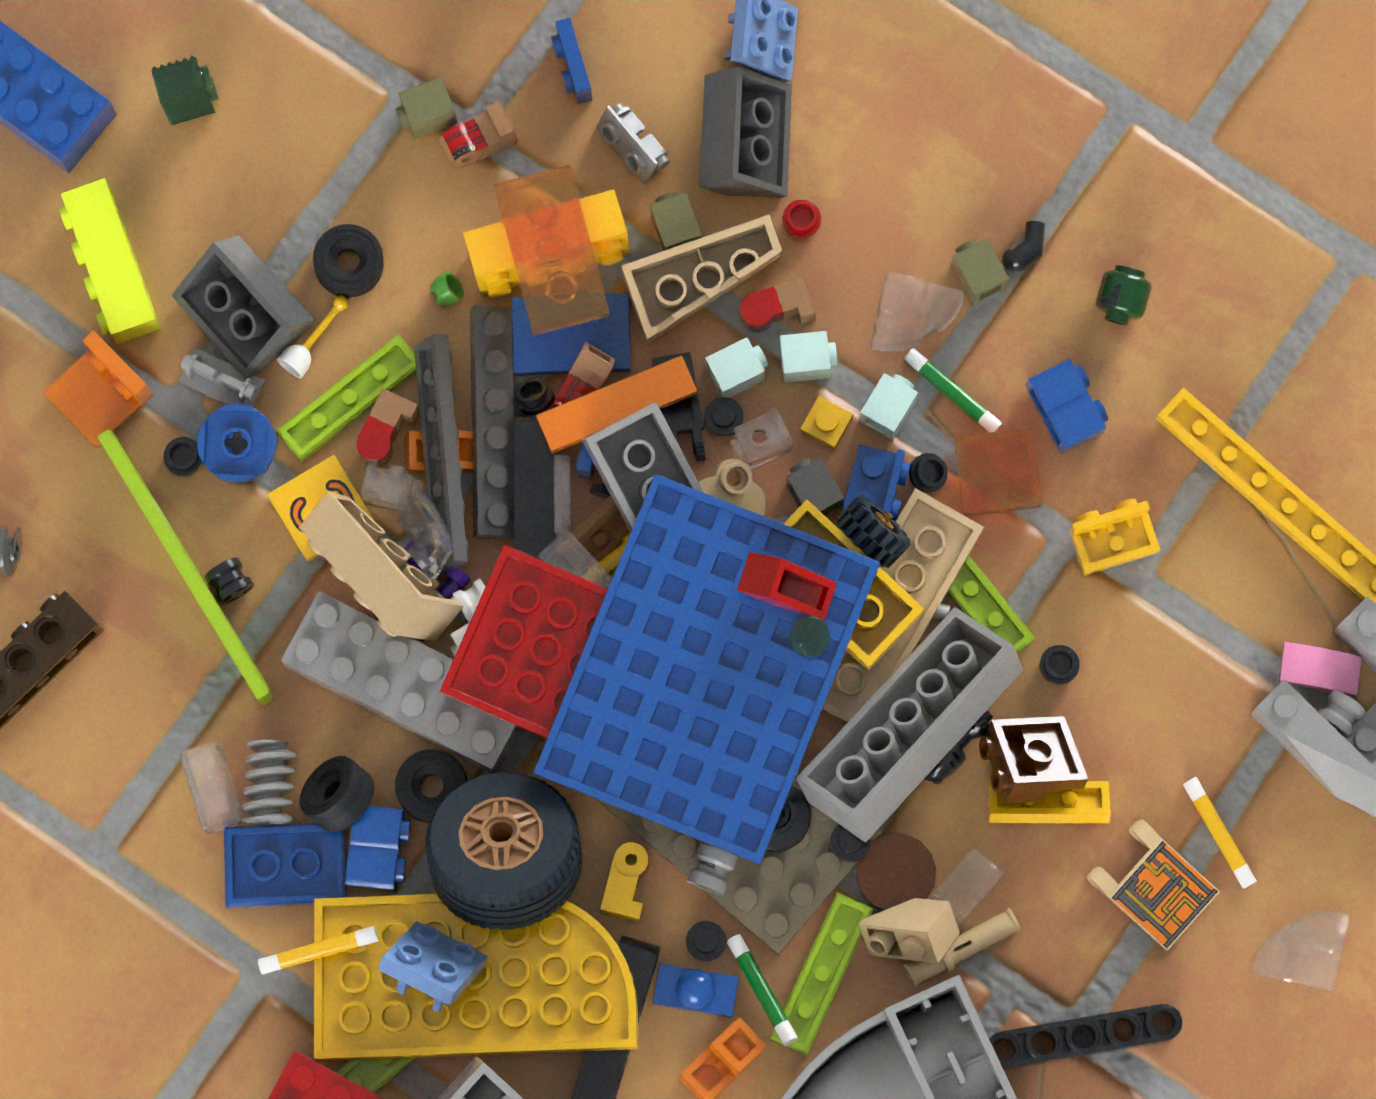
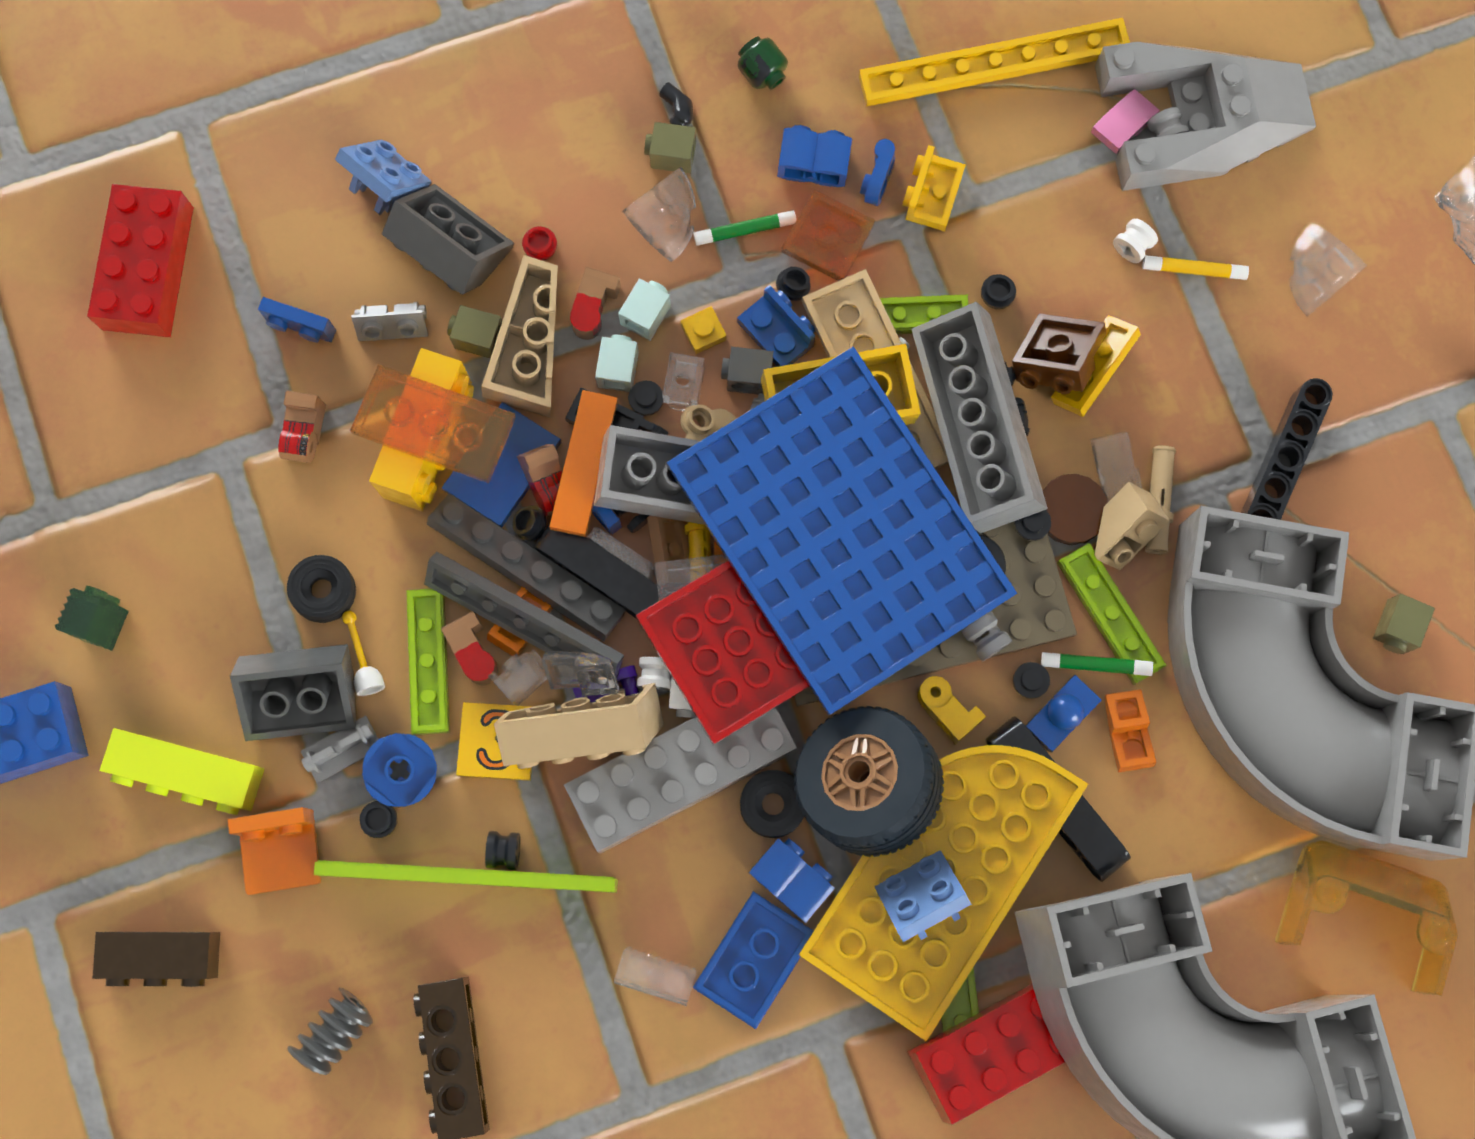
camera: 60 degrees left, 0 degrees up
light grey piece [241,740,297,825] -> none
yellow bar [258,926,379,975] -> none
black tyre [300,756,374,832] -> none
olive brick [395,77,458,139] -> none
bright green hinge [430,271,464,306] -> none
red slope [737,552,837,621] -> none
plate [790,617,830,658] -> none
black wheel [837,495,911,568] -> none
light aqua brick [859,373,918,441] -> none
flag [1086,820,1220,951] -> none
none -> blue plate [860,139,895,206]
none -> white wheel [1113,219,1158,263]

